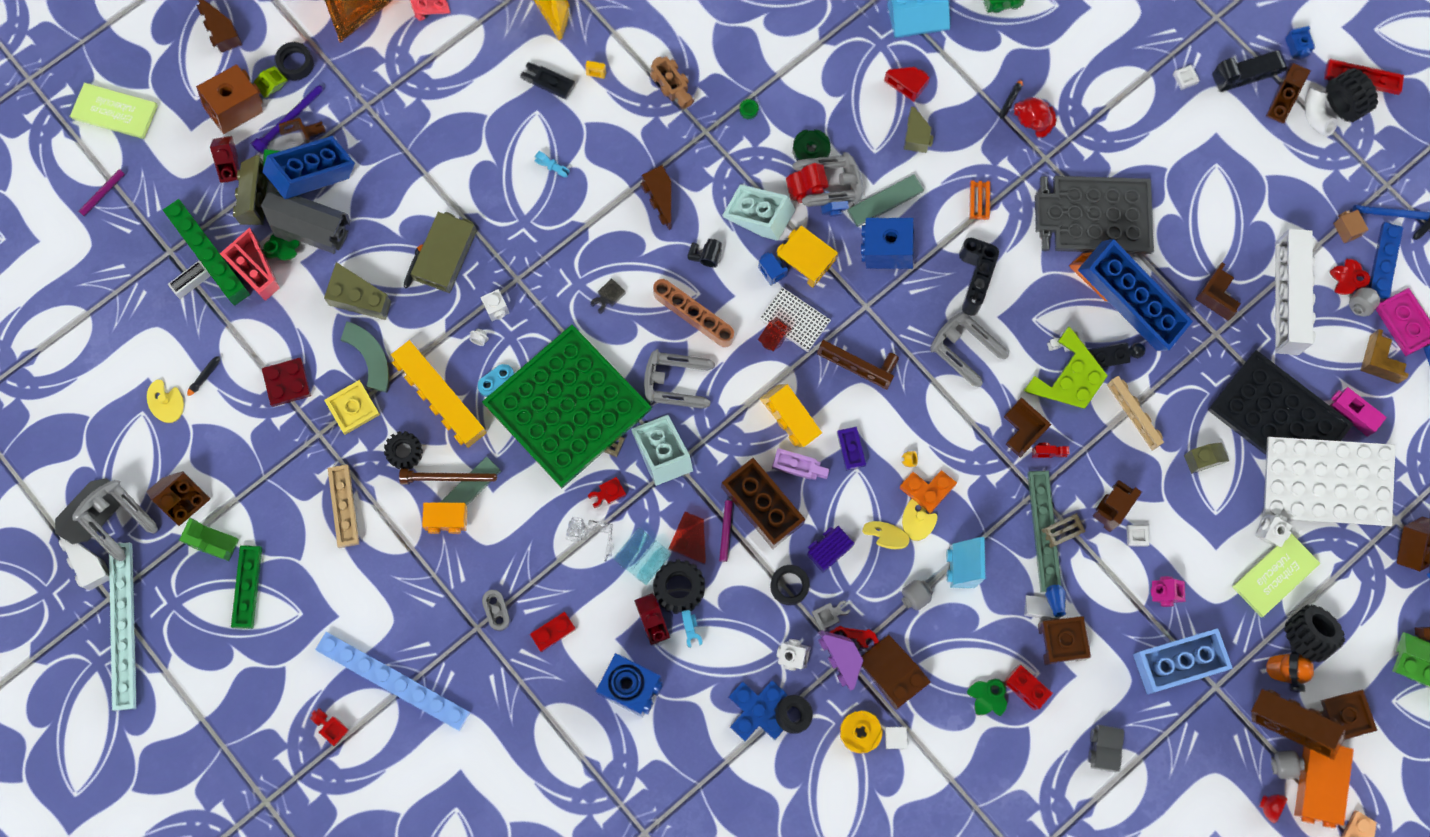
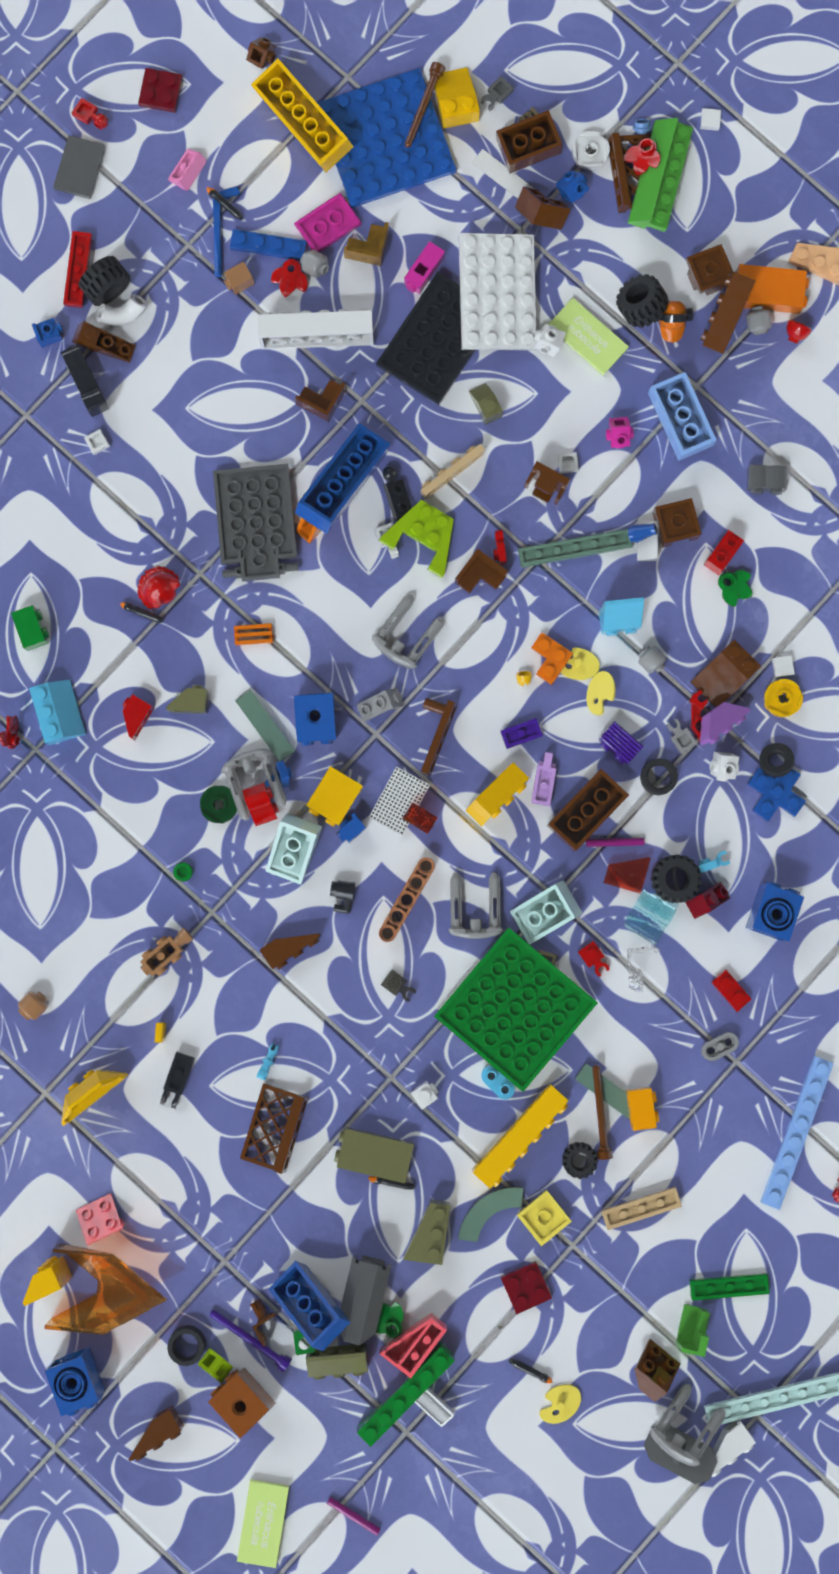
camera: 95 degrees left, 10 degrees up
dark red slope [210,136,239,183] -> none
white plate [470,329,489,346] -> none
black beam [959,238,999,316] -> none
dark tan tile [1042,513,1086,548] -> none
none -> reddish brown fence [240,1083,309,1174]
none -> light grey bracket [357,688,404,722]

